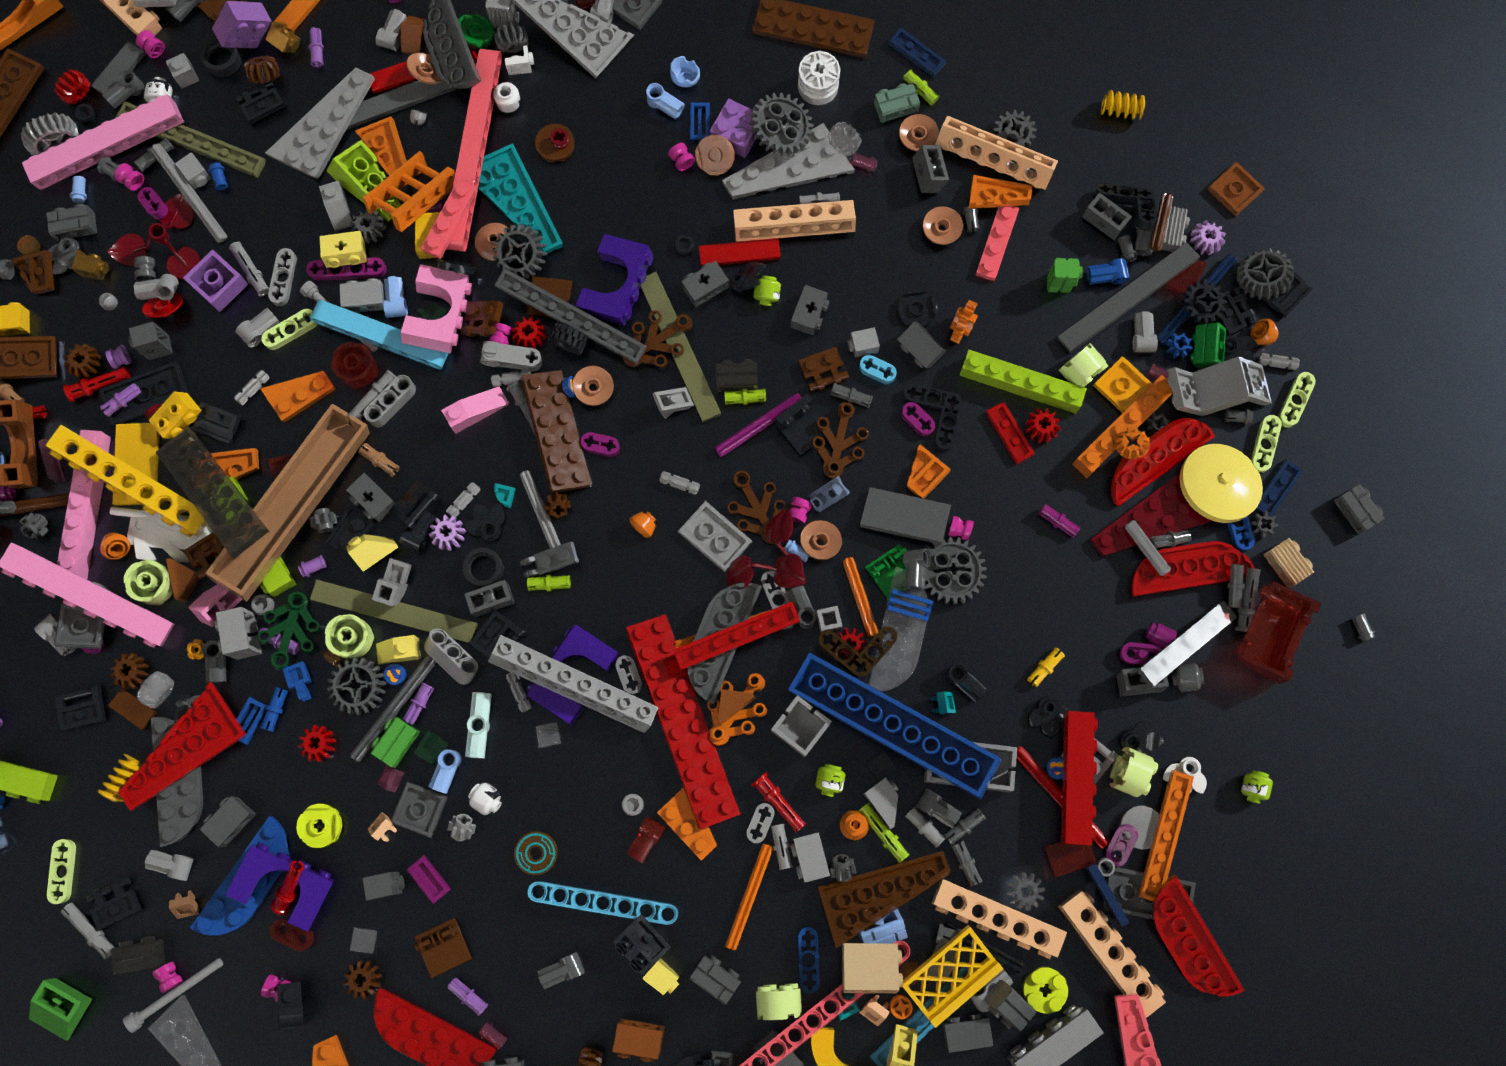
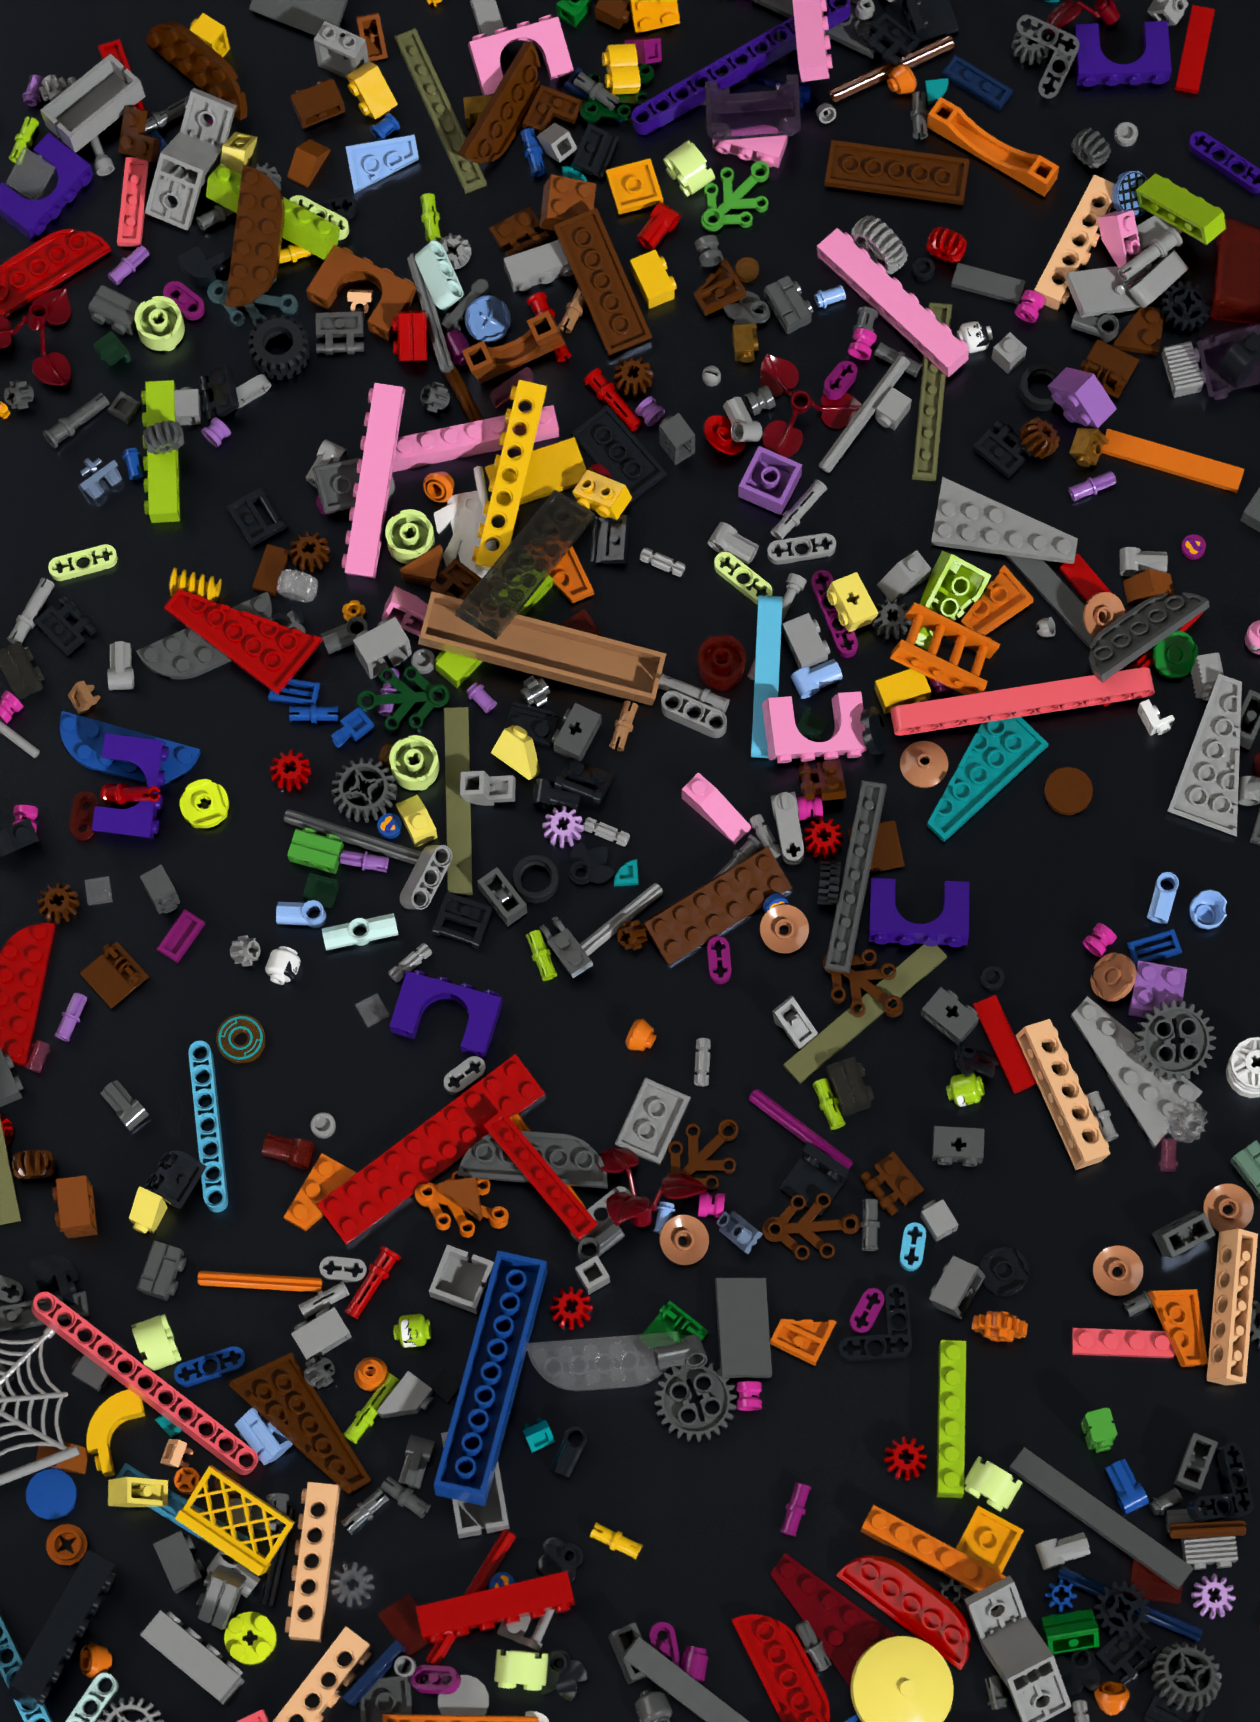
camera: 75 degrees right, 5 degrees down
medium lavender axle [100,383,141,417] -> none
dark grey piece [102,70,144,109] -> none
dark grey brick [200,796,256,847] -> none
blue pin [208,163,228,190] -> none
orange wing [260,371,336,423] -> none
light nougat tile [368,812,397,842] -> none
clear pink slope [378,765,405,792] -> none
dark grey tile [391,782,448,838] -> none
coral plate [421,179,478,259] -> none
light grey brick [488,635,658,733] -> none
dark grey gear [492,224,547,279] -> none
white head [493,82,521,113] -> none
dark grey gear [495,23,529,55] -> none
dark red bush [550,128,569,149] -> none
dark brown beam [817,626,897,679] -> none
tan brick [842,943,903,993] -> none
orange axle [843,557,878,638] -> none
blue tile [886,589,933,622] -> none
light grey pin [905,807,946,848] -> none
red tile [985,402,1035,465] -> none
orange gear [1115,428,1150,459] -> none
light grey axle [1125,520,1171,576] -> none
clear pink pin [1148,364,1169,379] -> none

